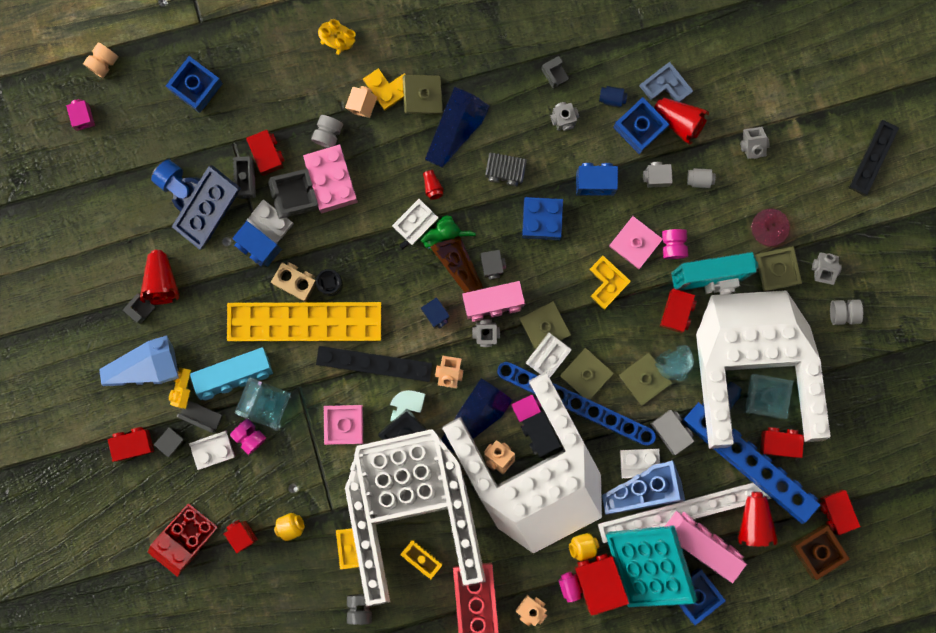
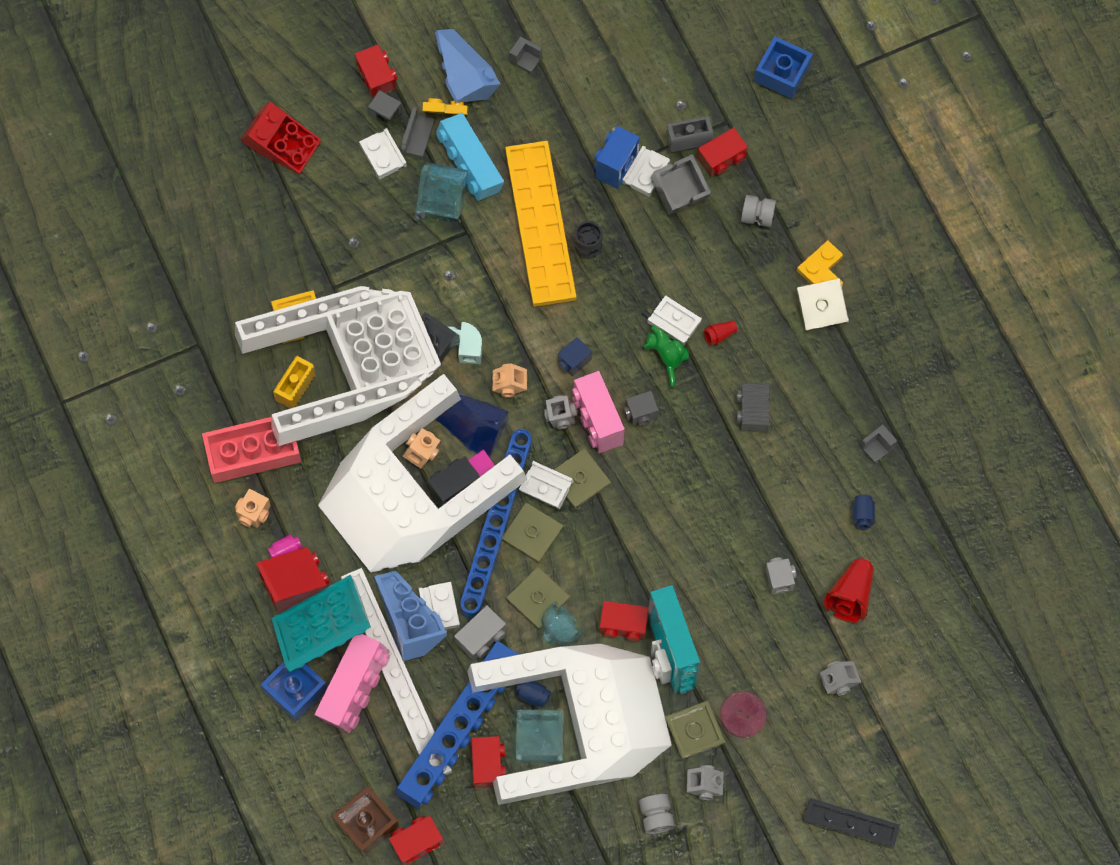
camera: 80 degrees right, 15 degrees down
red cone [140,250,179,305] -> none
plate [151,159,241,250] -> none
red brick [224,520,258,553] -> none
dark pink wheel [230,419,267,455] -> none
tan brick [271,262,316,302] -> none
yellow head [274,513,305,541] -> none
bright pink brick [303,145,358,213] -> none
black plate [316,346,433,382] -> none
yellow plate [318,19,356,55] -> none
bright pink plate [324,405,363,445] -> none
light nougat brick [345,86,377,118] -> none
dark grey wheel [347,594,372,625] -> none
clear blue wedge [425,87,490,167] -> none
reddish brown wing [430,237,483,293] -> none
blue brick [522,197,563,240] -> none
light grey brick [550,102,579,131] -> none
yellow head [569,533,599,561] -> none
blue brick [576,163,618,196] -> none
yellow plate [590,256,631,309] -> none
bright pink plate [609,216,662,269] -> none
blue brick [613,97,669,155] -> none
sand blue plate [639,62,693,102] -> none
dark pink wheel [662,229,688,259] -> none
light grey brick [687,168,715,188] -> none
red cone [738,492,778,546] -> none

